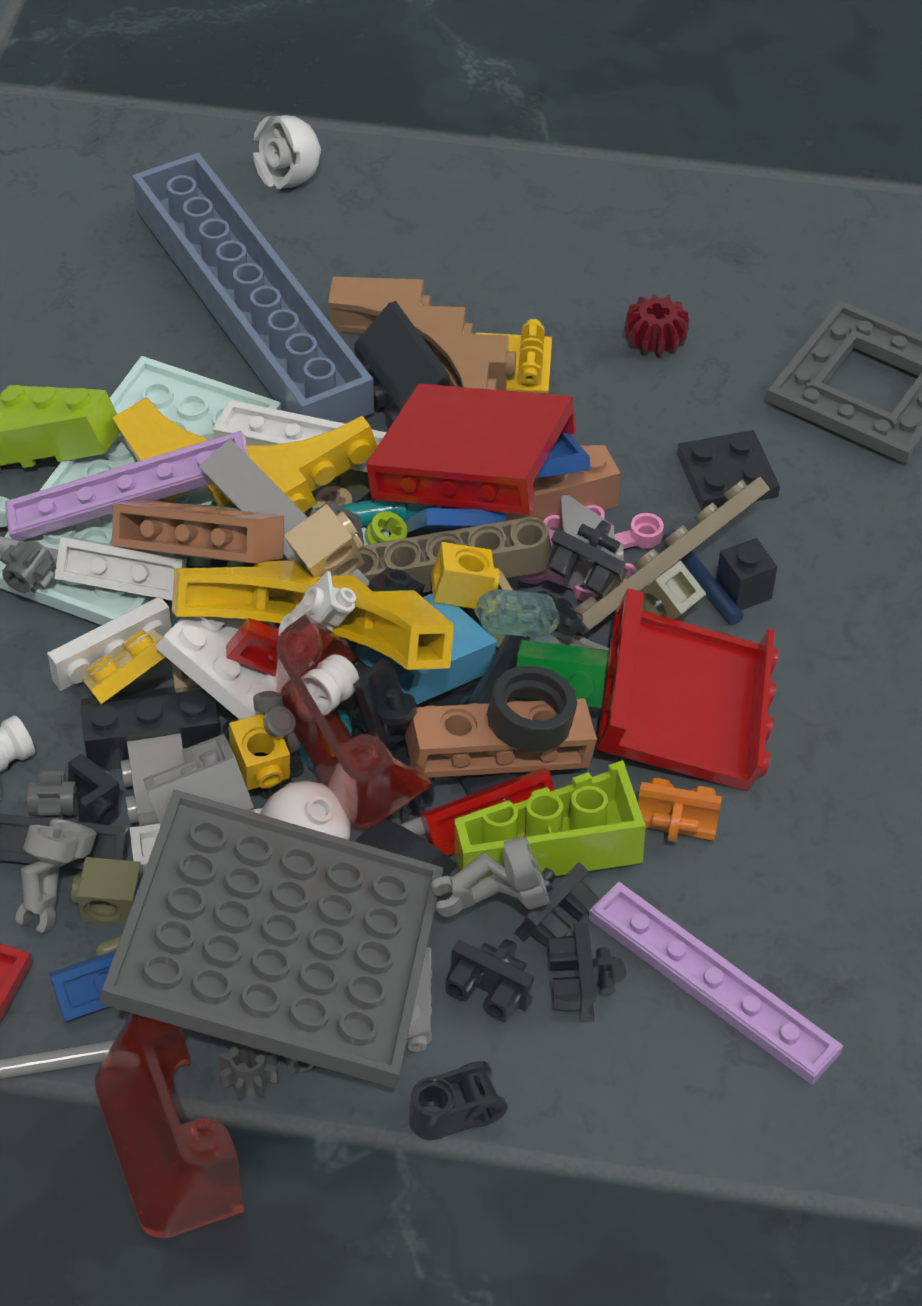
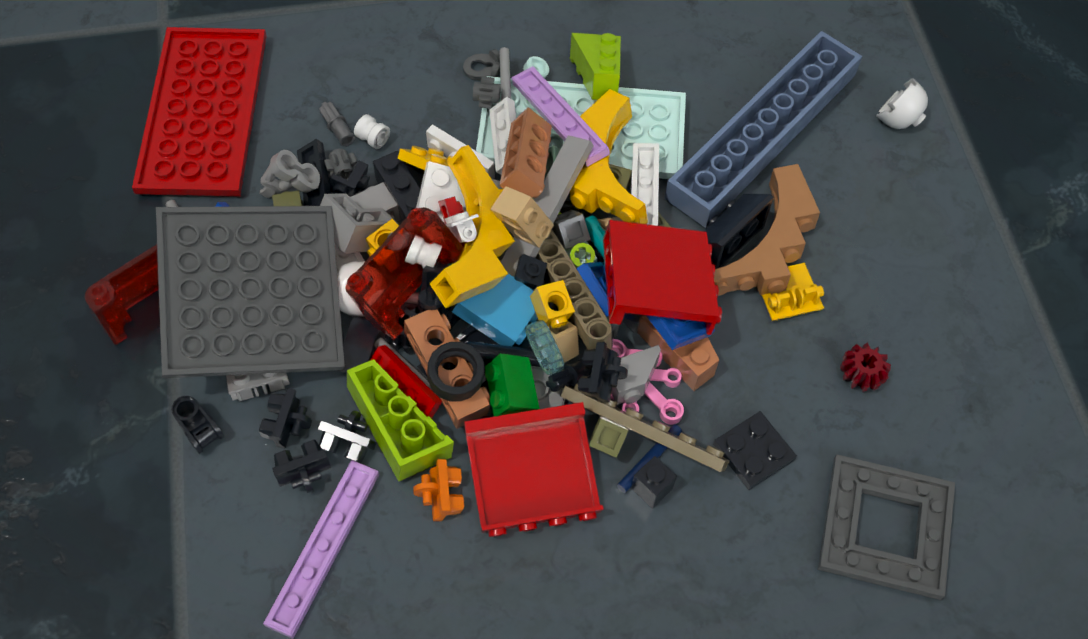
camera: 70 degrees right, 10 degrees up
light grey piece [431,835,550,917] -> none

